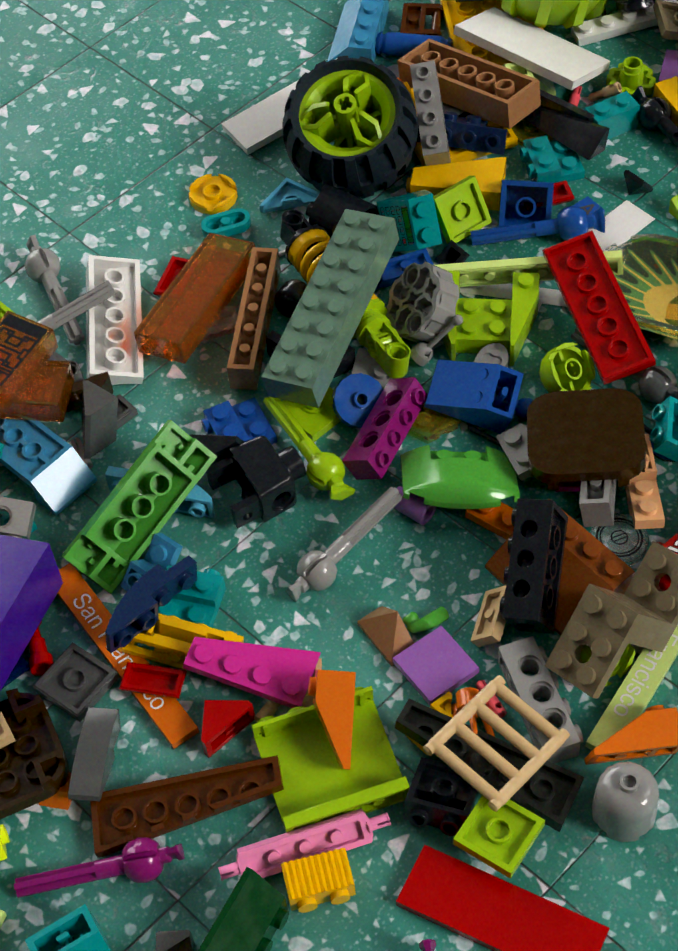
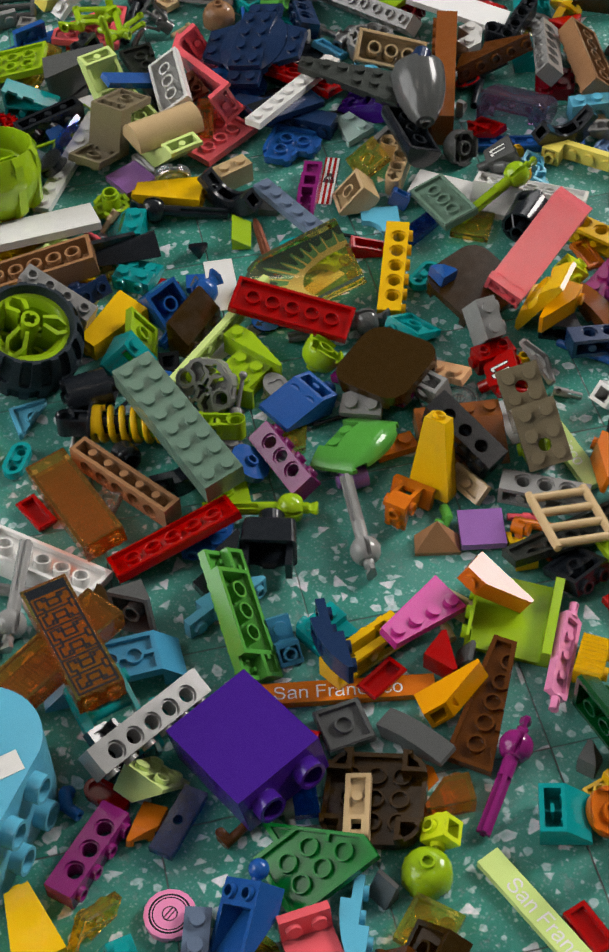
camera: 60 degrees left, 5 degrees down
none -> red tile [106,494,242,584]
none -> dark brown slope [166,286,222,359]
none -> orange tile [383,474,437,531]
none -> yellow slope [410,410,456,503]
none -> light orange slope [414,658,488,729]
none -> clear orange slope [425,772,477,817]
none -> dark grey slope [455,640,476,669]

